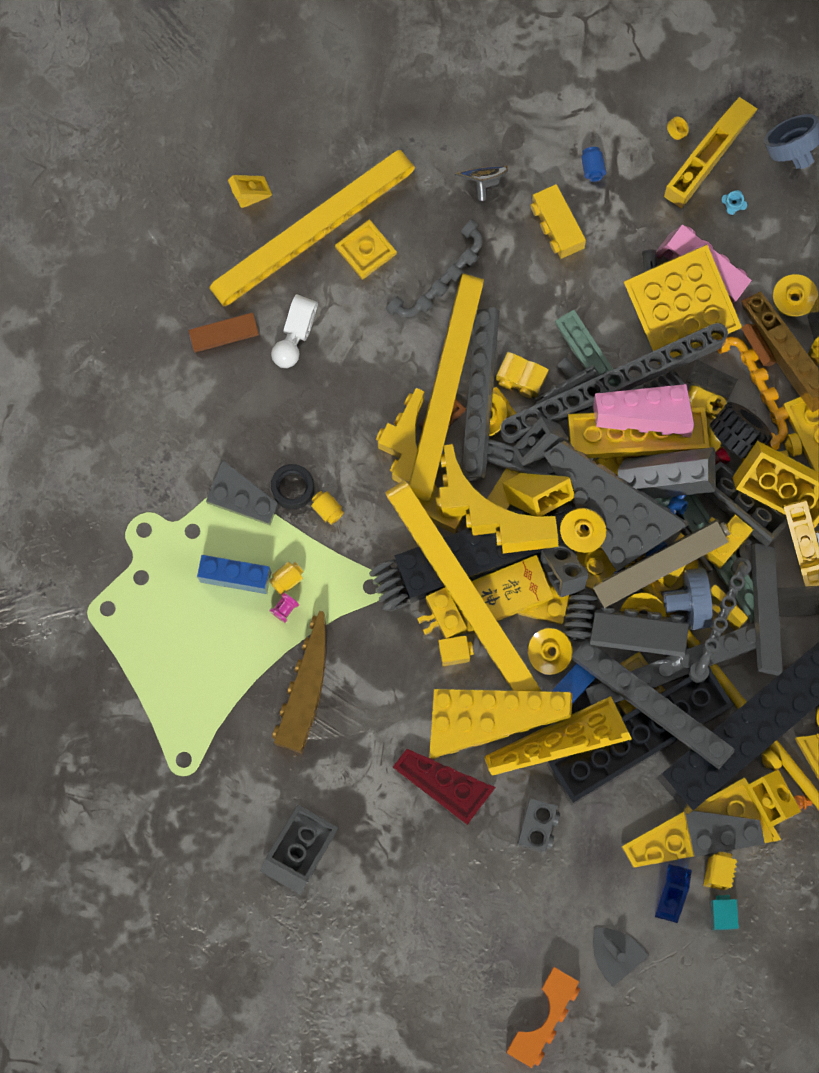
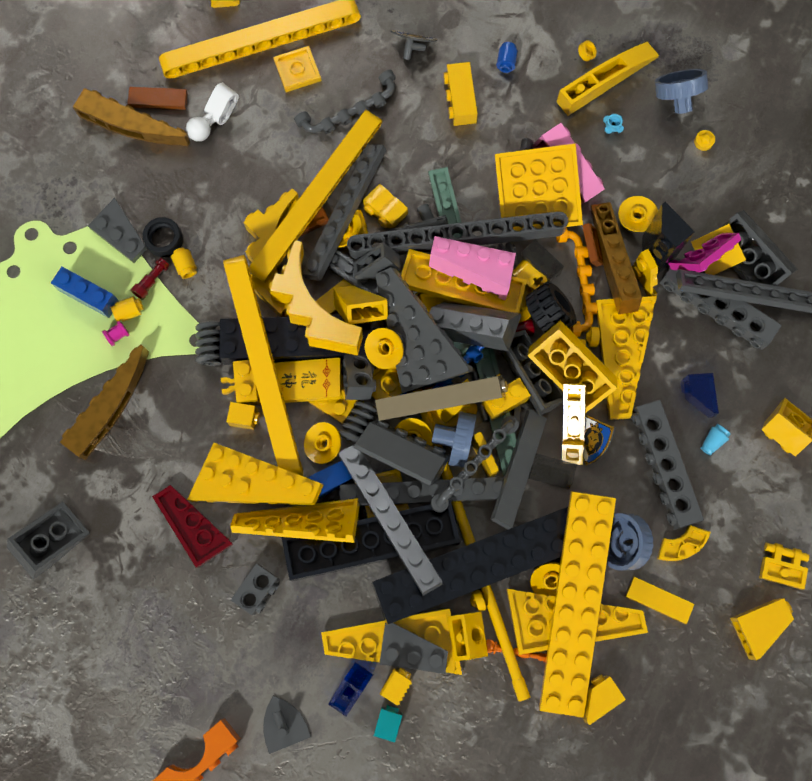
camera: 15 degrees right, 0 degrees up
none -> pearl gold slope [73,88,190,146]
none -> dark red piece [130,258,169,300]

